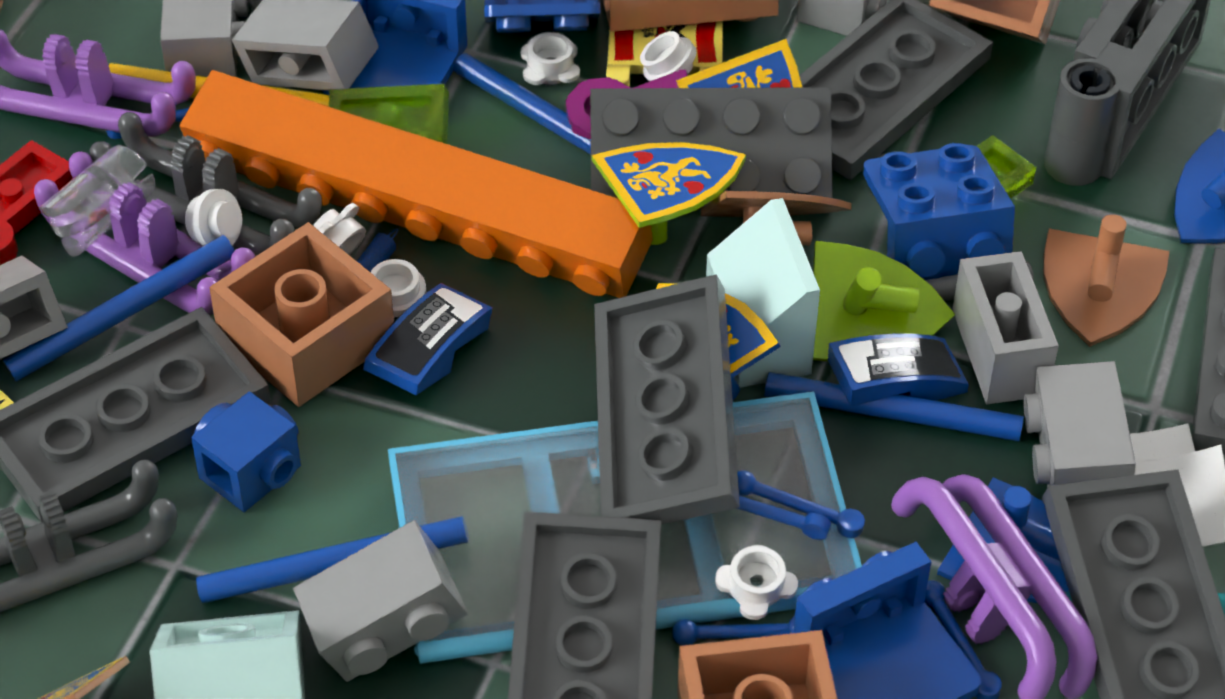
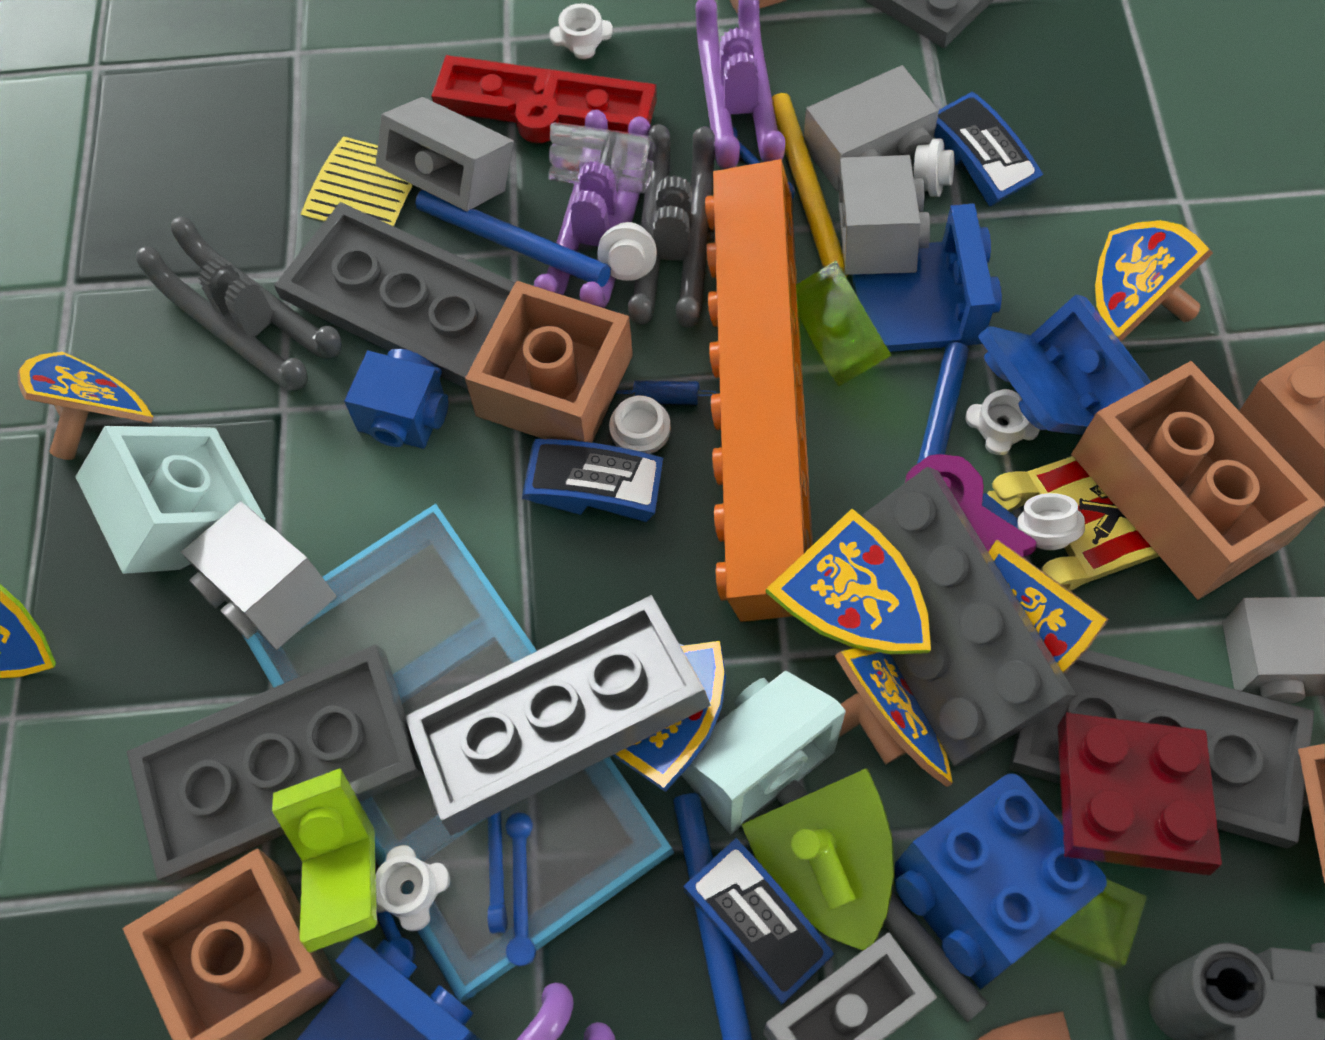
camera: 70 degrees right, 15 degrees up
blue bar [196,516,469,603] -> none
white plate [314,203,366,255] -> none
none -> lime bracket [272,768,377,952]
none -> dark red plate [1058,712,1222,875]

